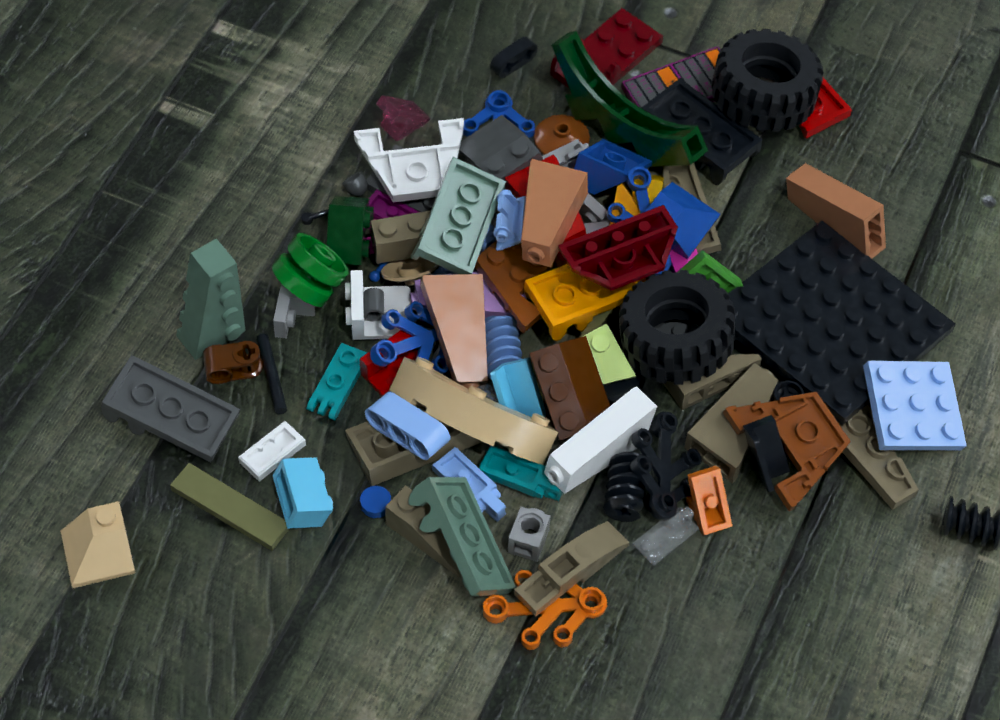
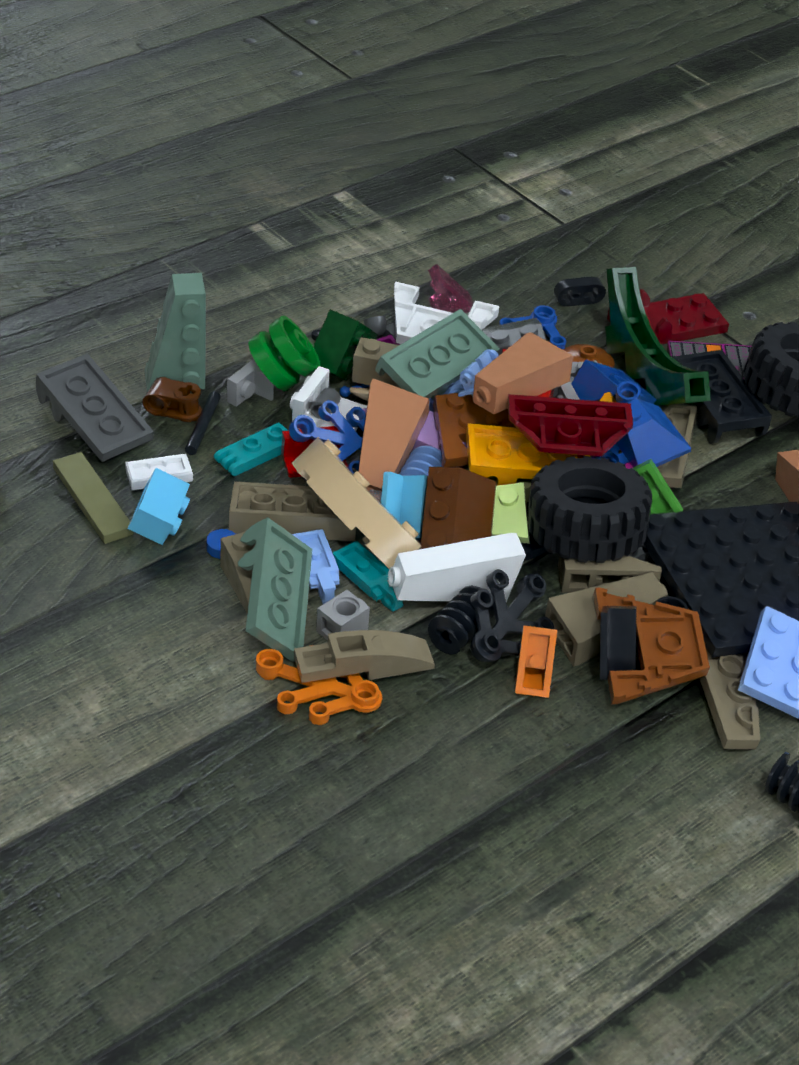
camera: 25 degrees right, 15 degrees down
light blue beam [365,392,450,460] -> none
clear hinge [632,506,699,565] -> none

